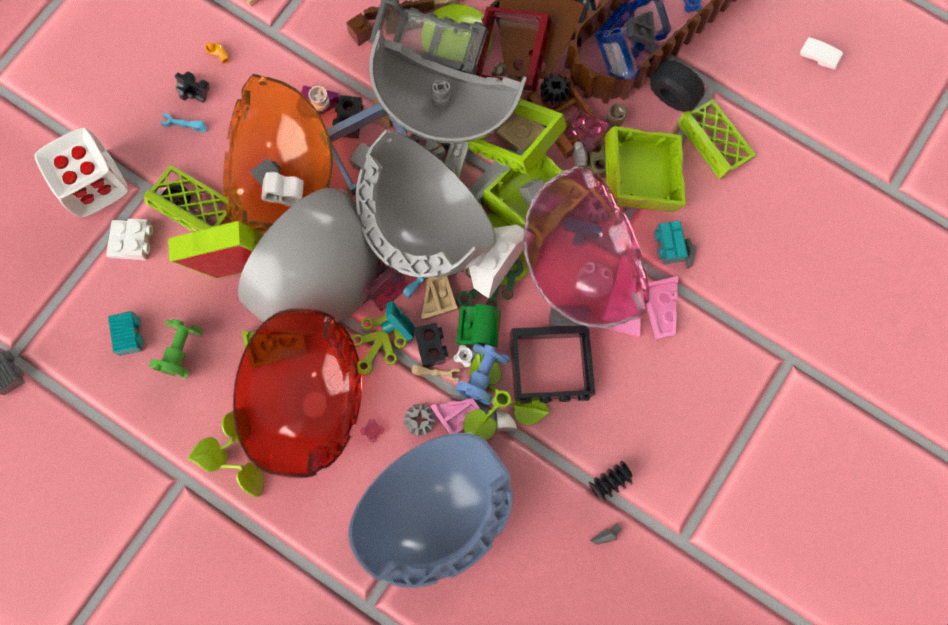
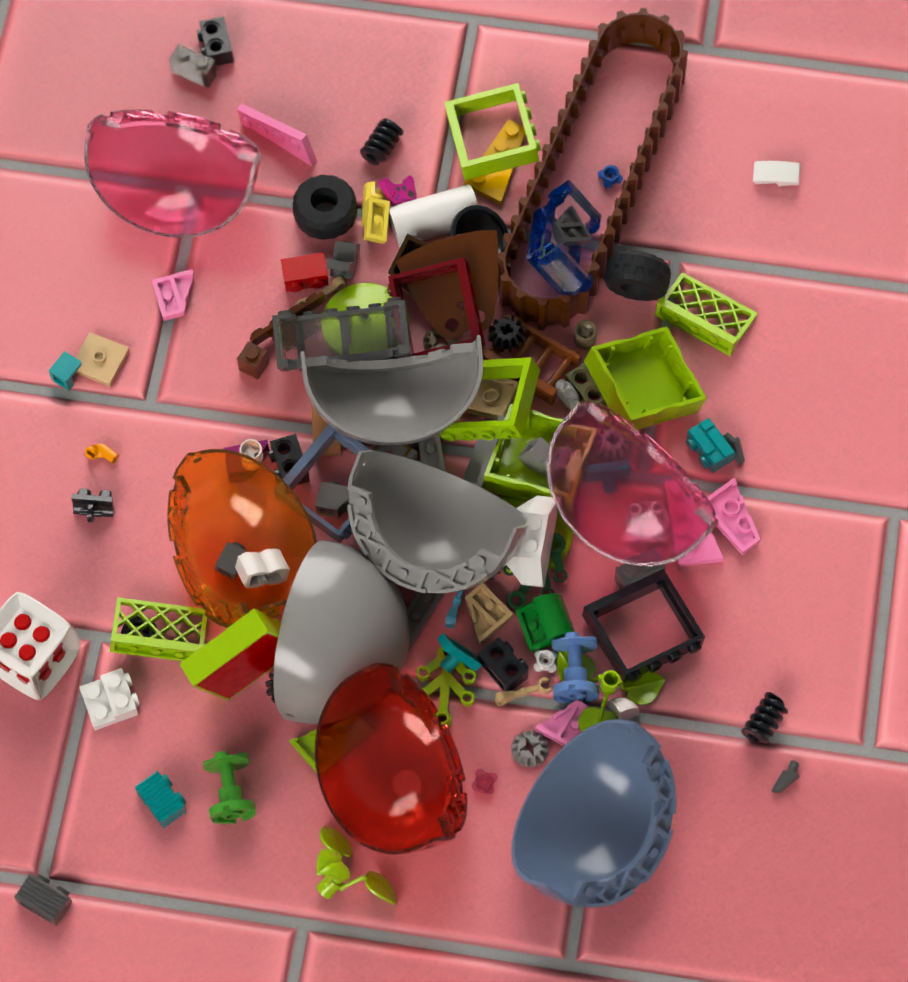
camera: 20 degrees left, 10 degrees down
medium azure piece [160,113,207,133] -> none
clear pink plate [365,266,408,311] -> none
light grey wheel [432,80,450,106] -> none
clear pink wing [569,109,610,152] -> none

